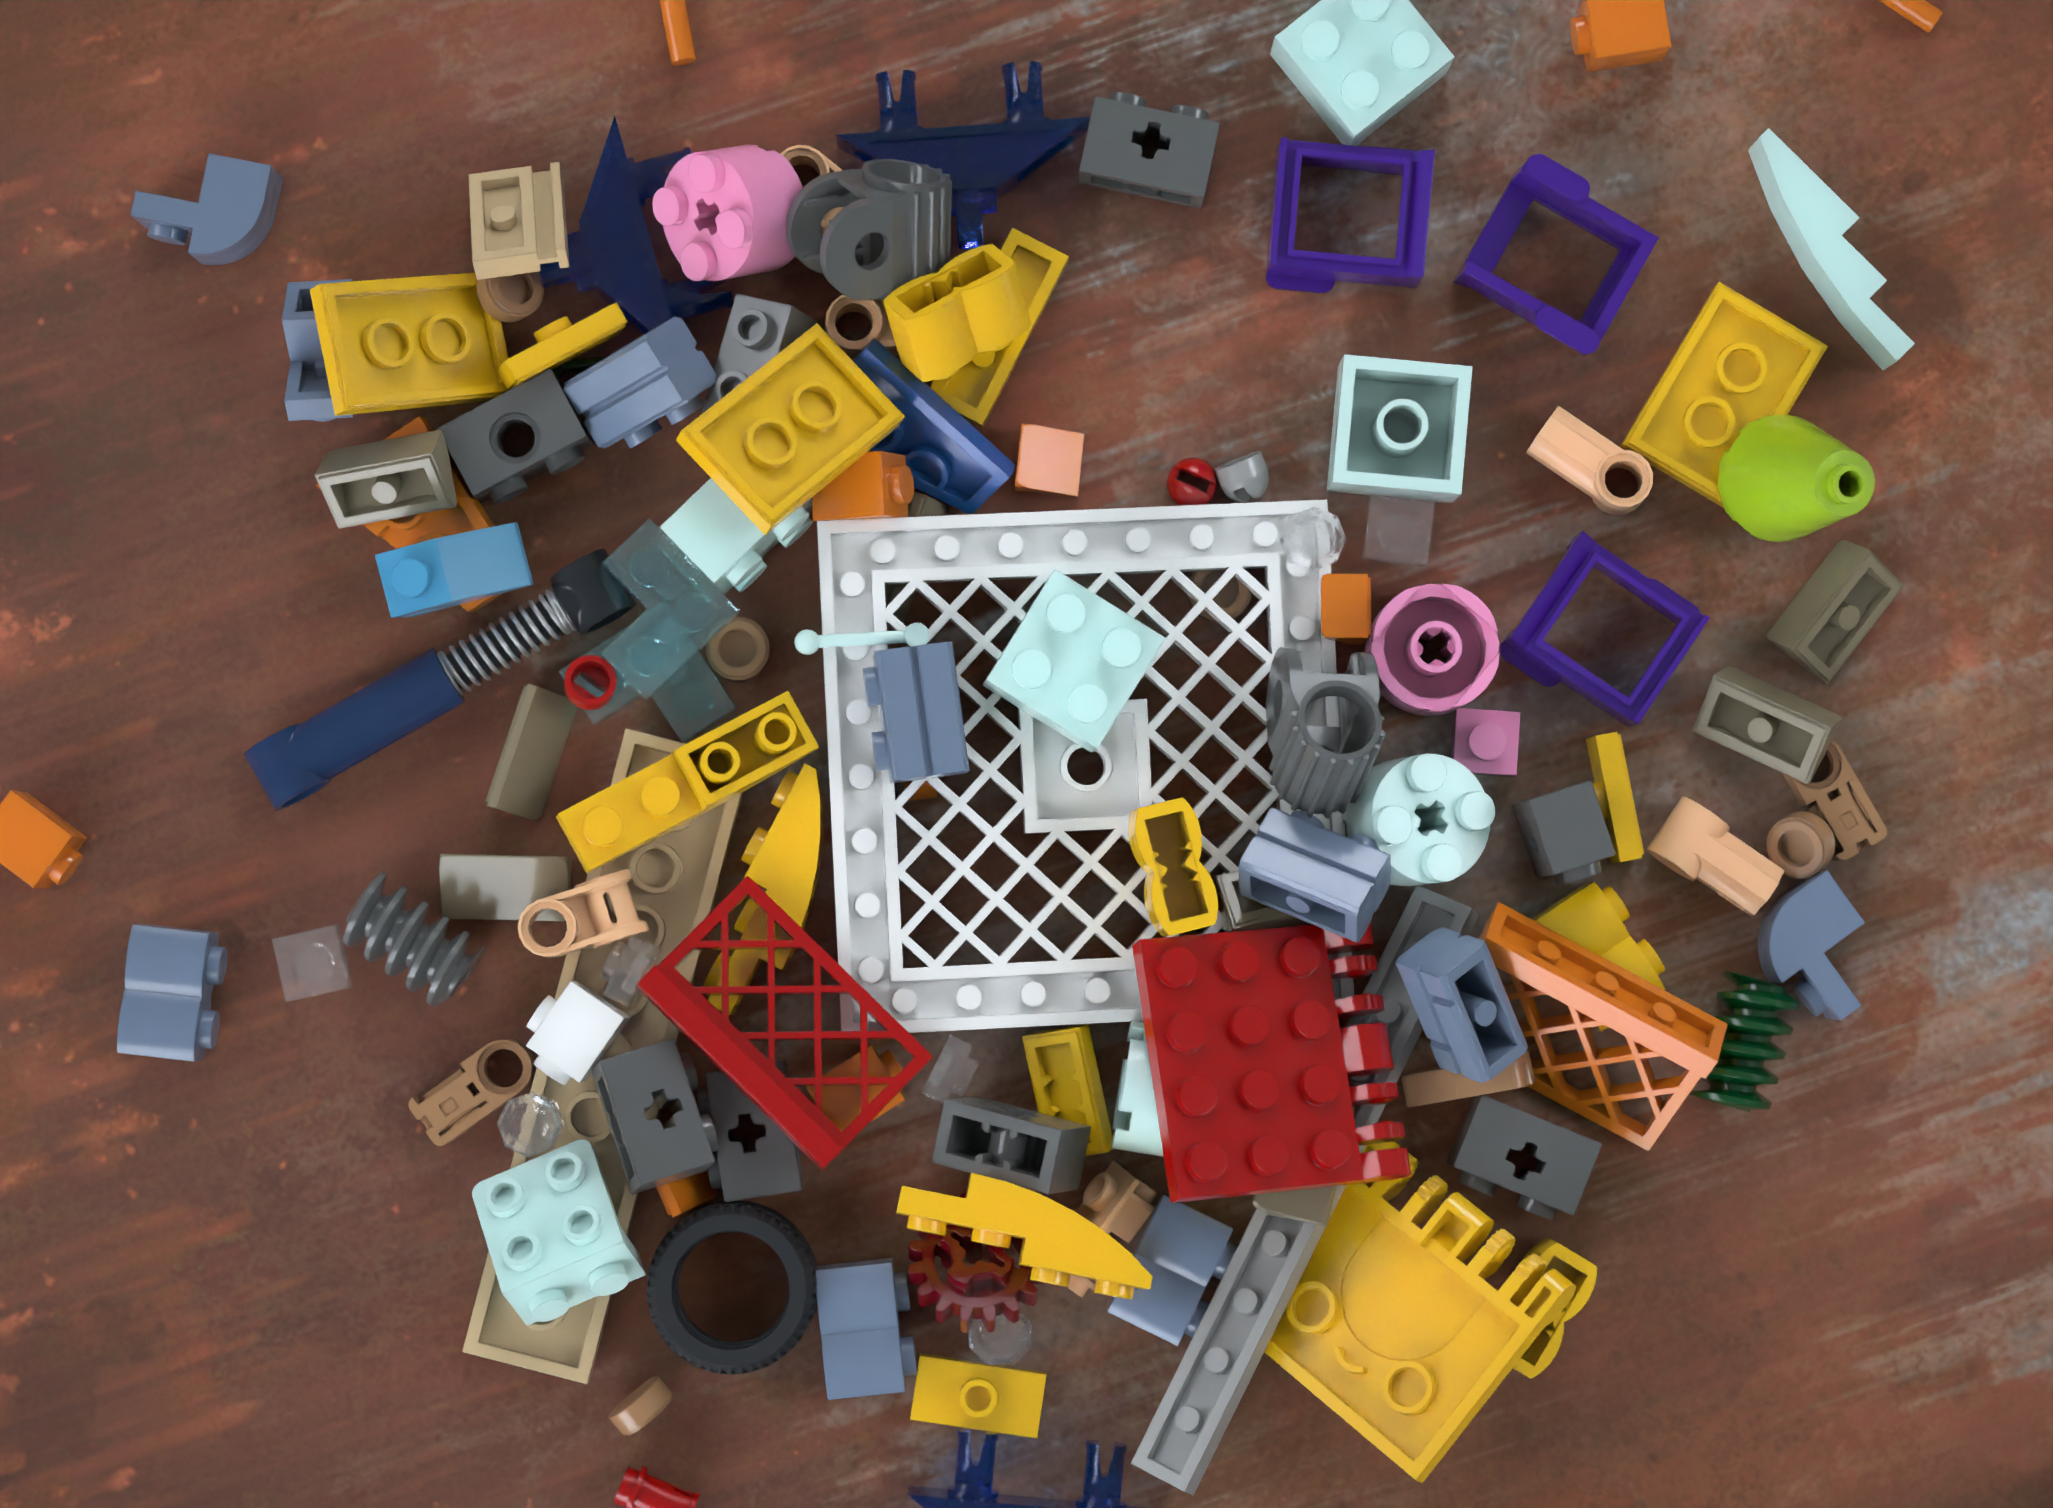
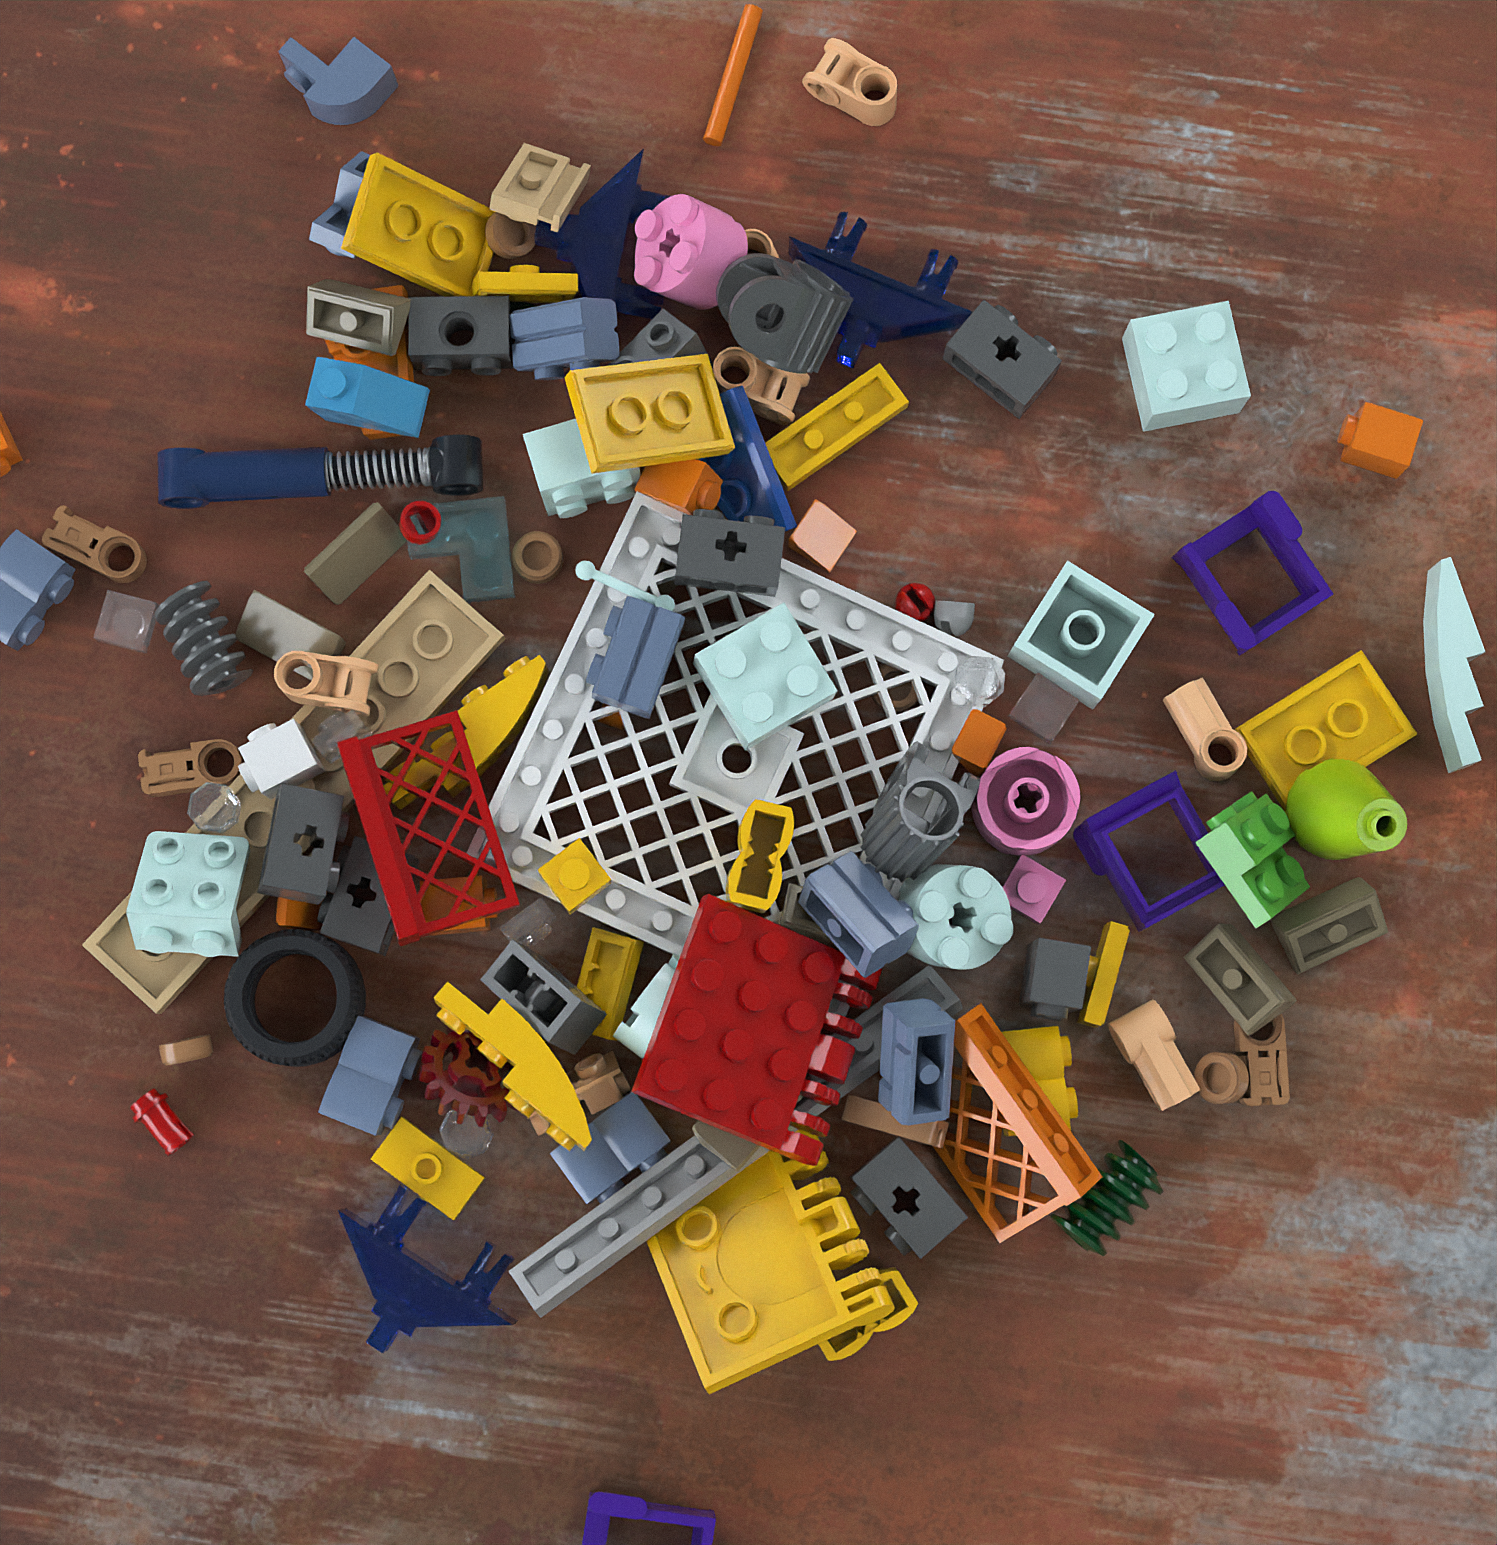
camera: 30 degrees right, 5 degrees down
yellow slope [556,691,819,874] -> none
clear light blue plate [601,518,739,702] -> none
yellow brick [883,244,1031,382] -> none
dark purple piece [1266,137,1435,293] -> none
sand blue brick [1757,870,1865,1021] -> none
none -> medium nougat piece [42,505,147,583]
none -> yellow brick [538,838,612,915]
none -> dark grey brick [674,509,785,597]
none -> bright green plate [1195,791,1310,928]

